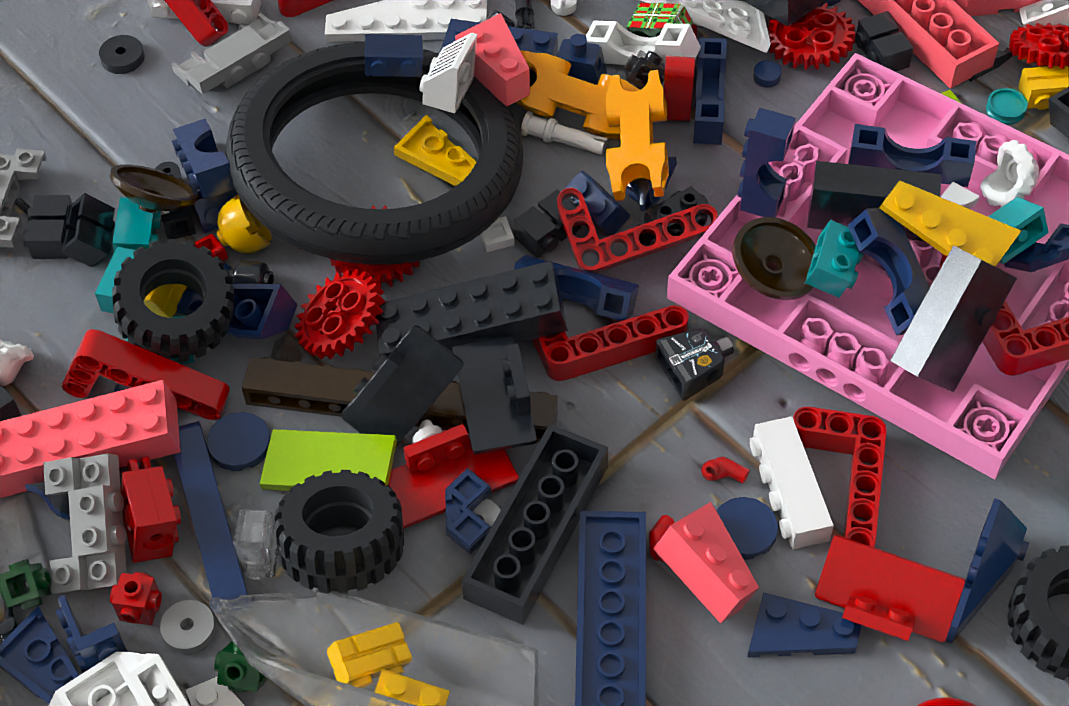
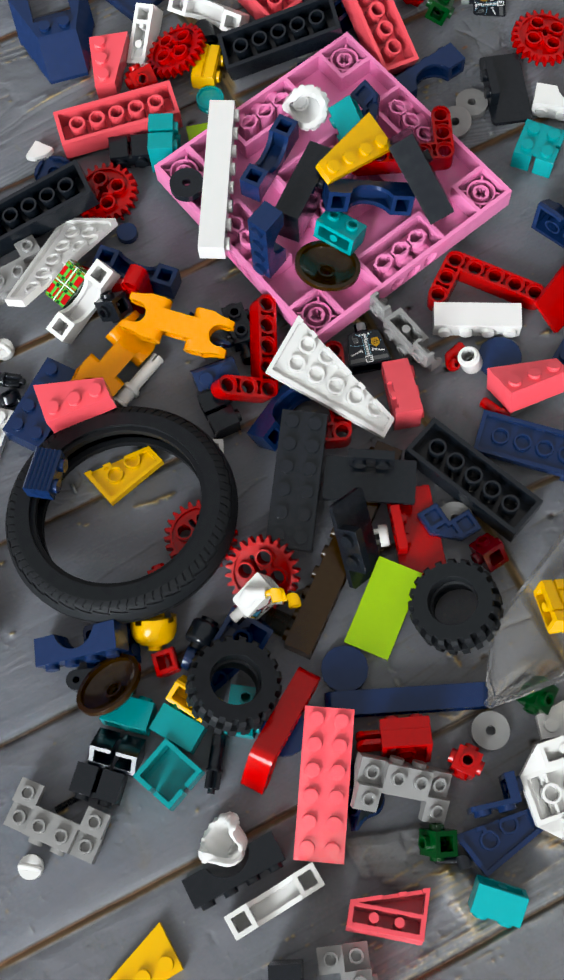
camera: 70 degrees left, 15 degrees up
clear brick [233,509,278,580] -> none
white slope [419,33,477,113] -> none
dark blue torso [557,34,607,85] -> none
white tile [941,182,979,209] -> none
none -> red brick [124,62,158,90]
none -> teal piece [133,738,205,811]
none -> teal piece [147,113,181,173]
none -> black piece [170,168,203,202]
none -> white brick [198,100,240,259]
none -> black piece [204,734,226,795]
none -> white torso [229,572,301,625]
none -> white wing [266,315,395,439]
none -> light grey bracket [369,291,442,372]
none -> coral wedge [381,358,424,431]
none -> white brick [458,346,483,374]
none -> dark red brick [469,533,509,573]

